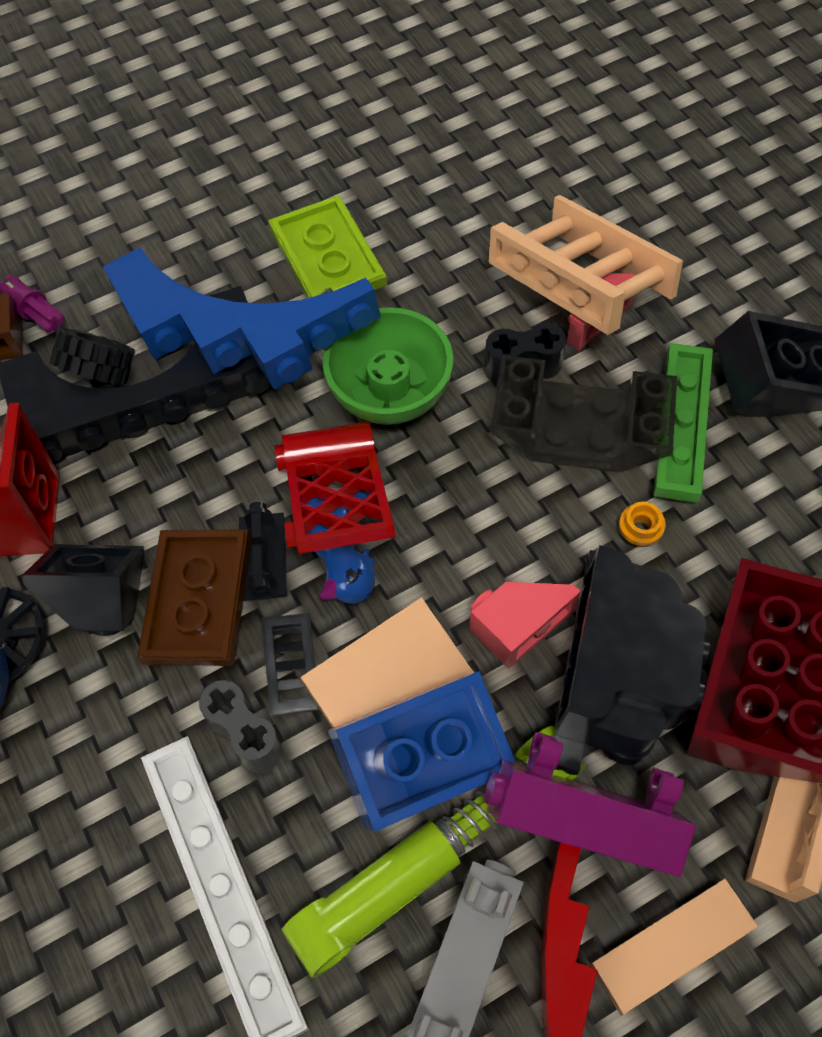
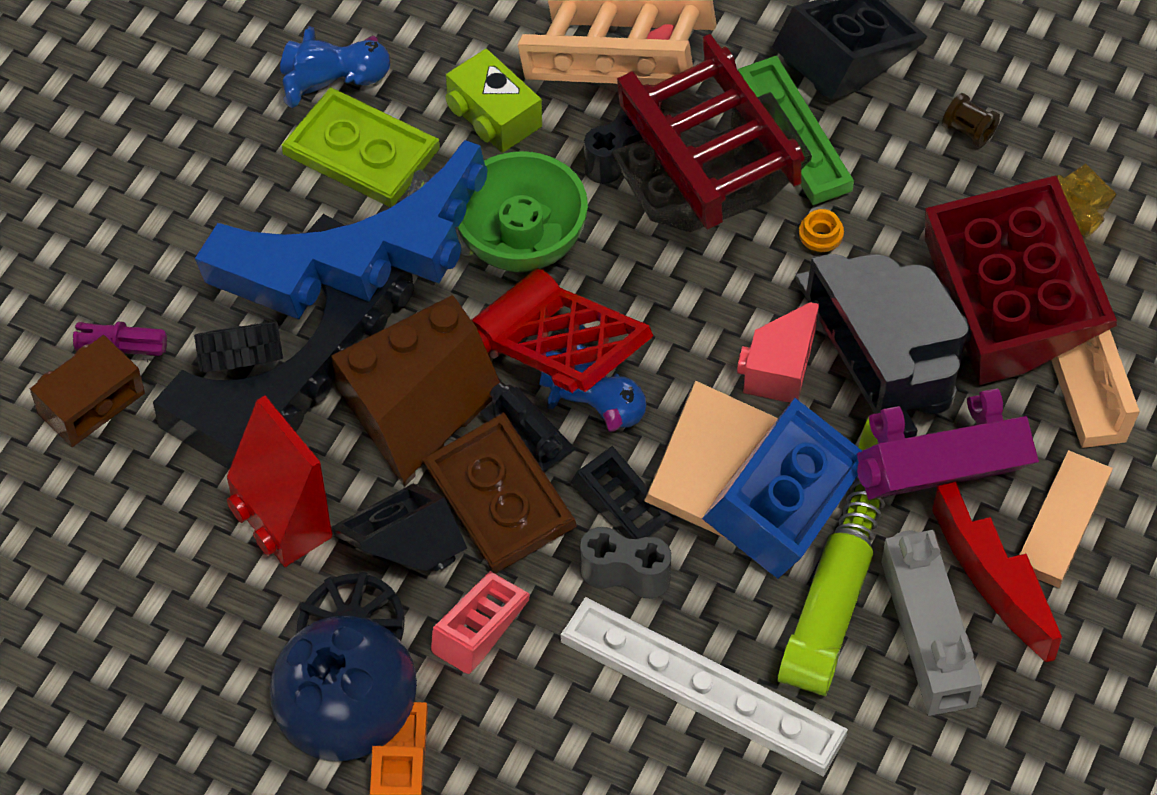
camera: 35 degrees left, 5 degrees down
none -> blue animal [280,26,390,108]
none -> reddish brown wedge [331,295,500,487]
none -> coral slope [431,571,530,674]
none -> lime brick [445,48,542,153]
none -> dark red fence [617,34,805,230]

